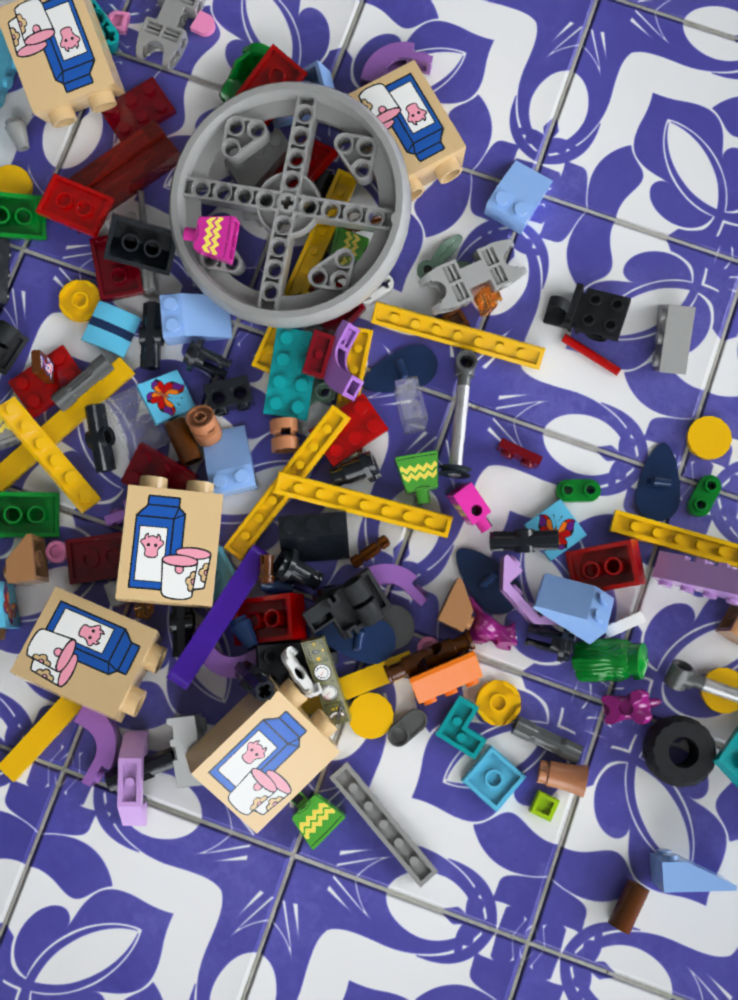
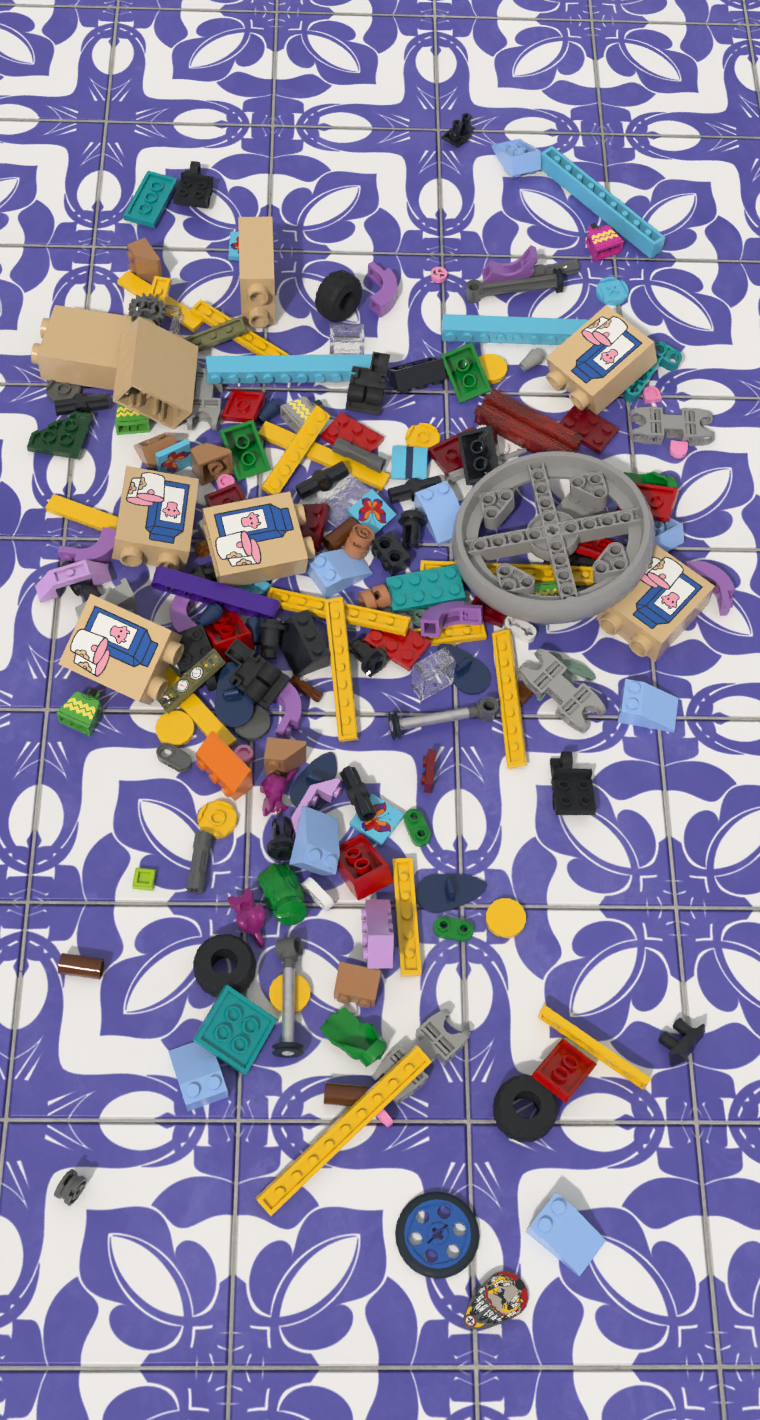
camera: 65 degrees right, 20 degrees down
reddish brown tile [31,350,54,384] -> none
red tile [35,173,115,238] -> none
dark pink torso [183,216,240,265] -> none
black piece [234,660,275,702] -> none
reddish brown pin [257,555,276,584] -> none
white piece [281,646,322,698] -> none
dark red plate [301,329,336,380] -> none
light grey plate [329,761,438,888] -> none
reddish brown piece [383,630,476,685] -> none
bright green torso [395,450,438,505] -> none
teal plate [435,694,487,760] -> none
dark pink torso [446,482,493,533] -> none
medium azure tile [461,745,526,812] -> none
clear orange tile [474,287,503,317] -> none
nougat plant [537,760,589,798] -> none
red bar [561,334,622,376] -> none
light blue slope [649,849,737,893] -> none
light grey wedge [652,305,696,375] -> none

